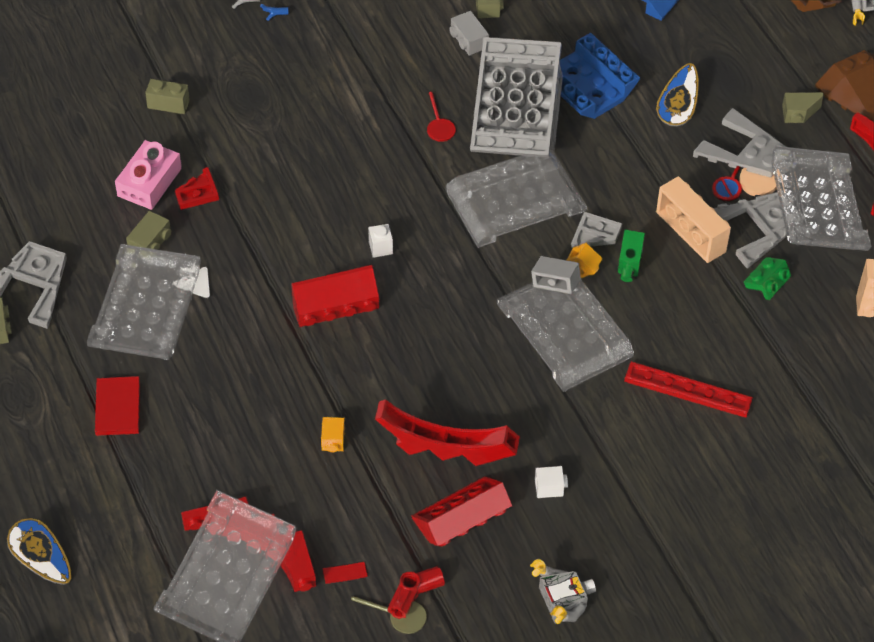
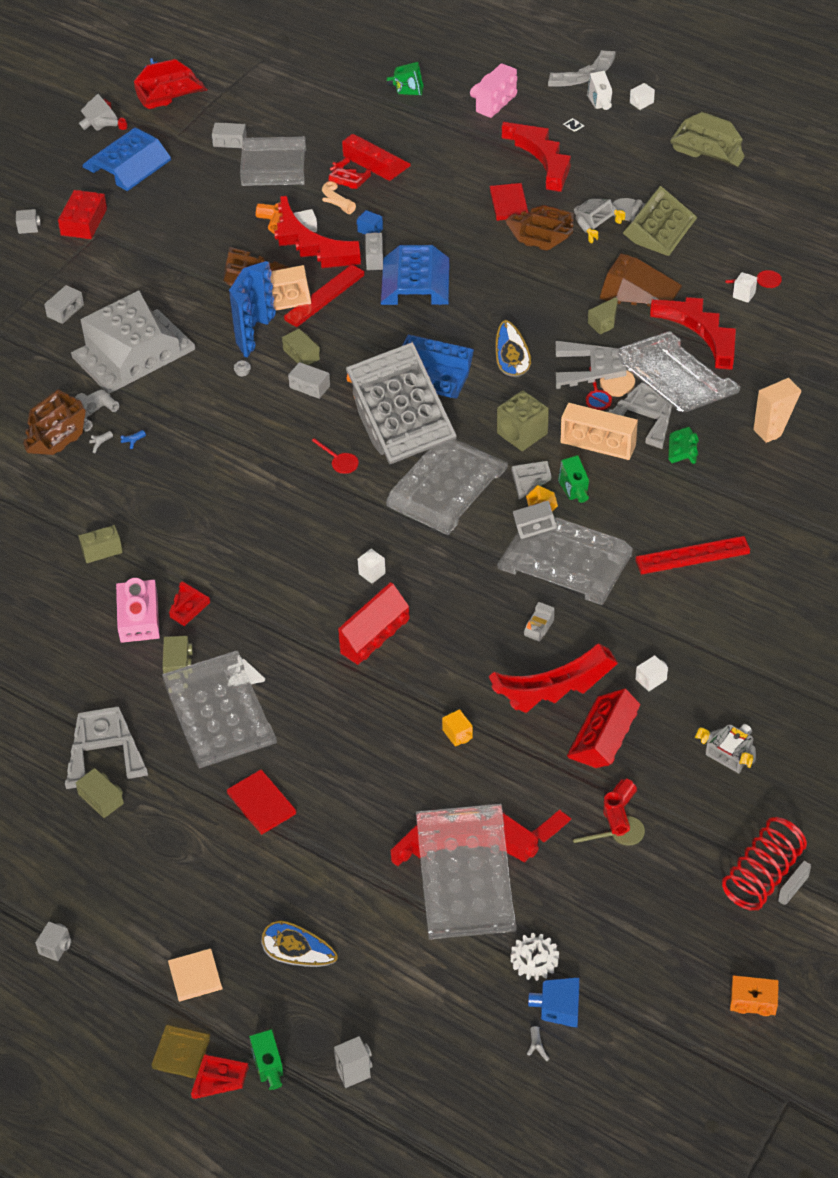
camera: 30 degrees left, 5 degrees down
none -> olive brick [497,390,548,451]
none -> light grey leg [524,602,554,641]

